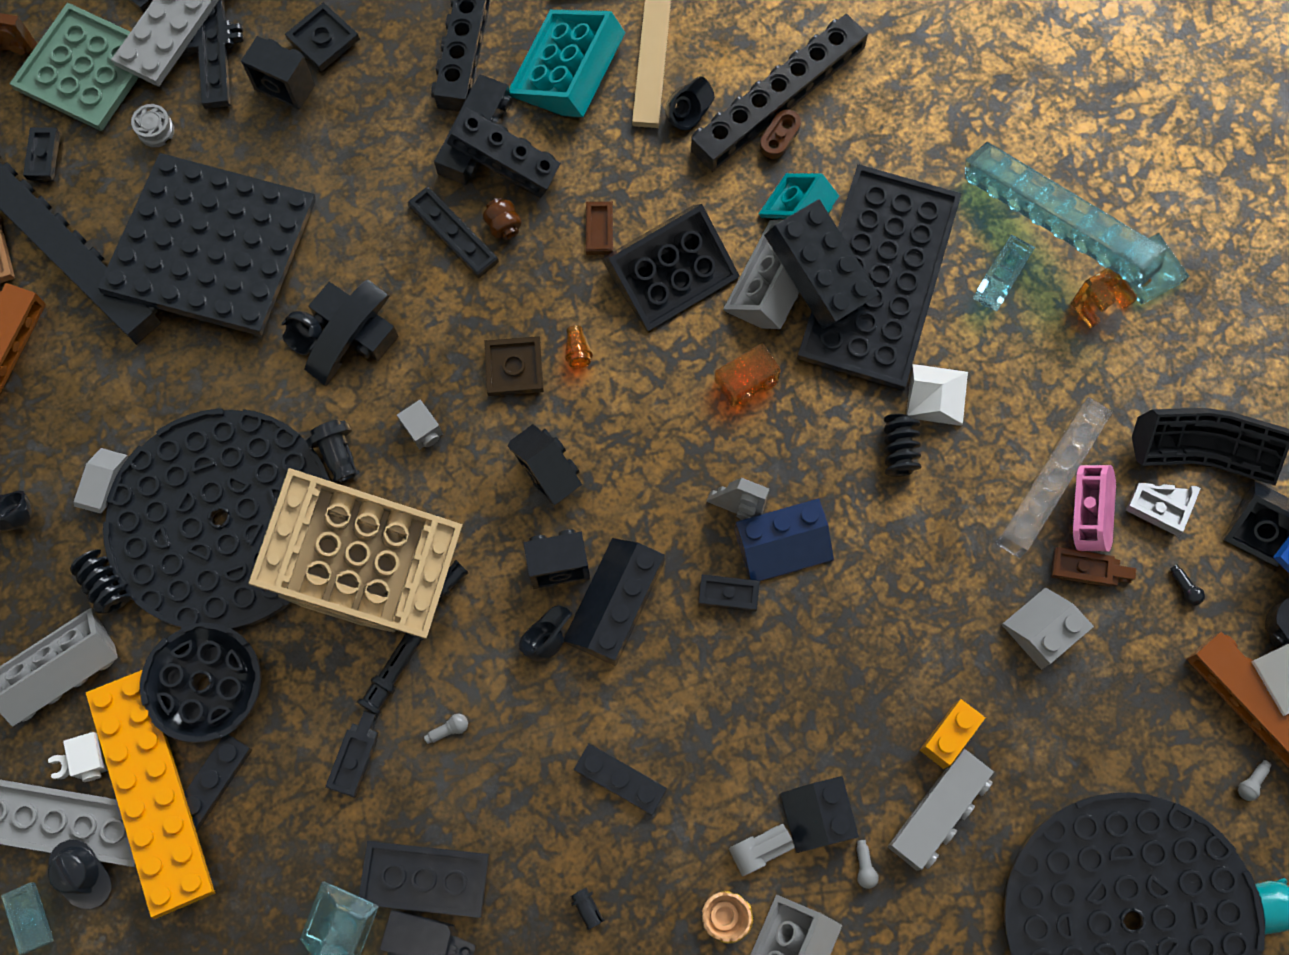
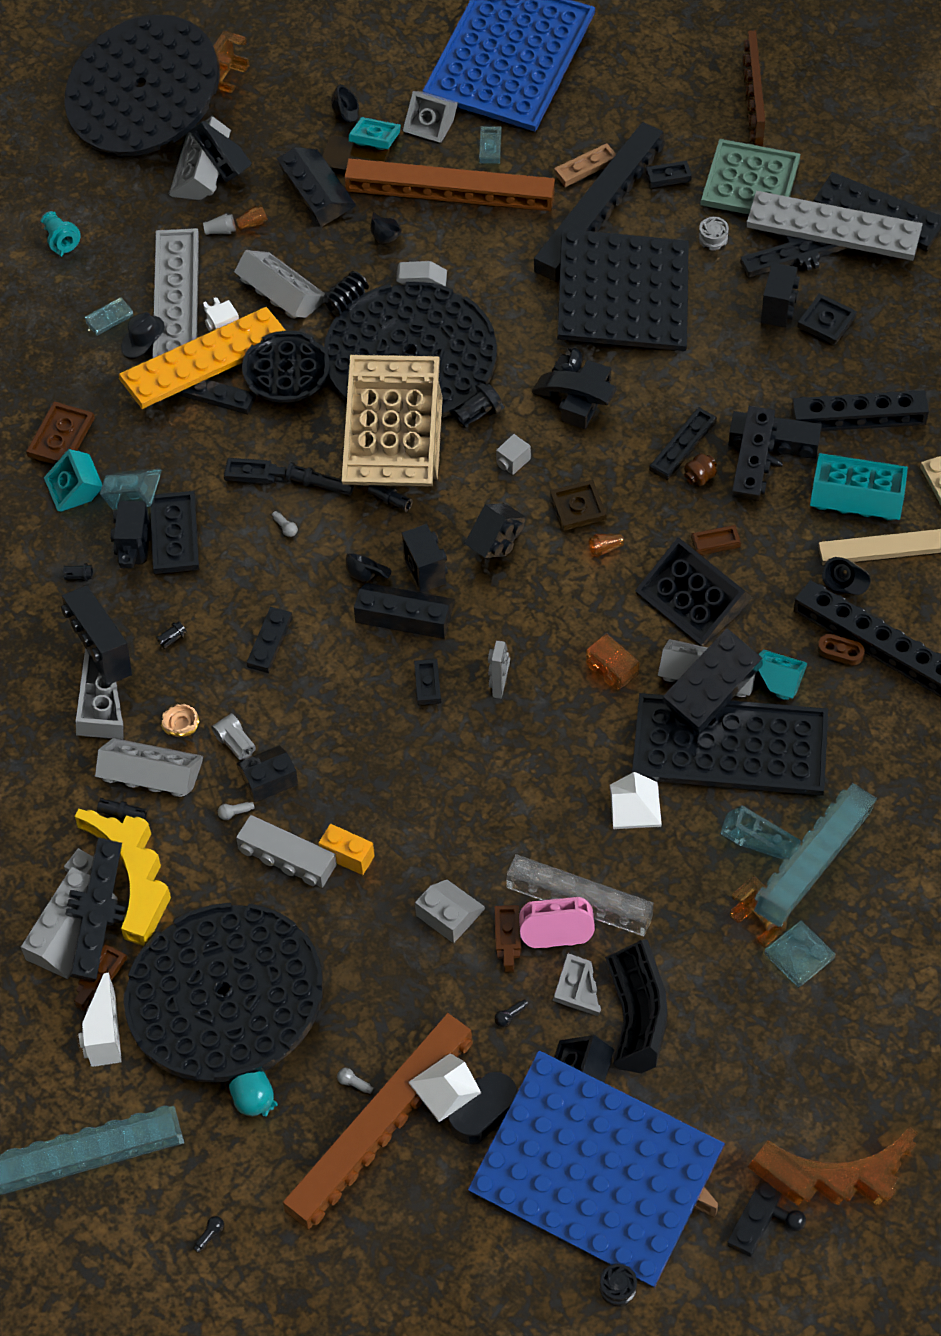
camera: 80 degrees right, 15 degrees down
dark blue slope [734,498,834,582] -> none
black piece [884,414,921,477] -> none

